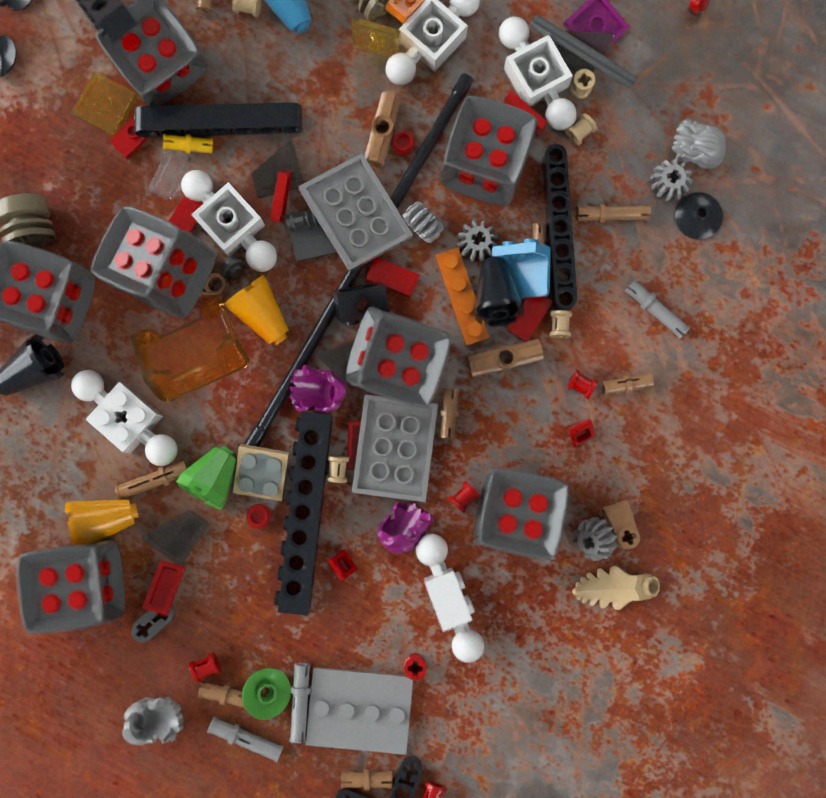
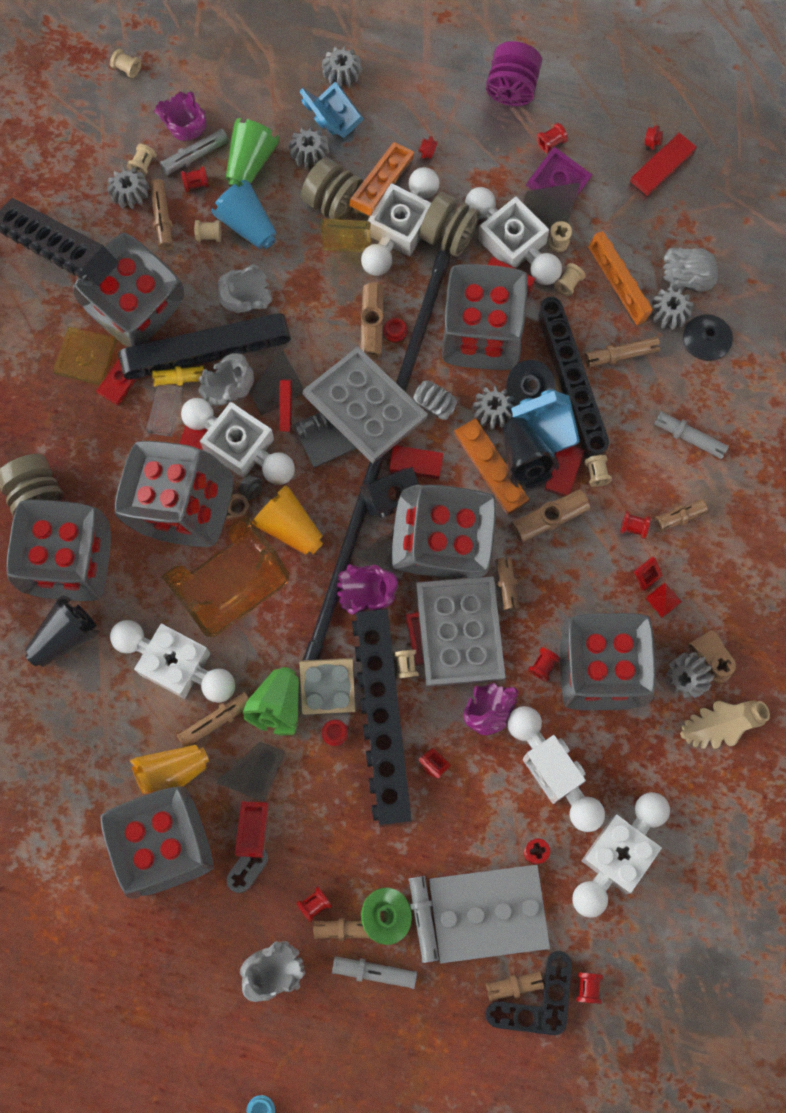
camera: 10 degrees left, 10 degrees down
dark grey axle [531,15,637,89] -> none
none -> light grey hair [198,353,255,406]
none -> light grey hair [218,264,272,313]
none -> dark tan wheel [419,191,480,257]
none -> black dish [506,360,555,406]
none -> white brick [572,792,670,918]
none -> orange plate [588,231,653,326]
none -> red tile [630,132,697,197]
none -> red slope [645,582,682,618]

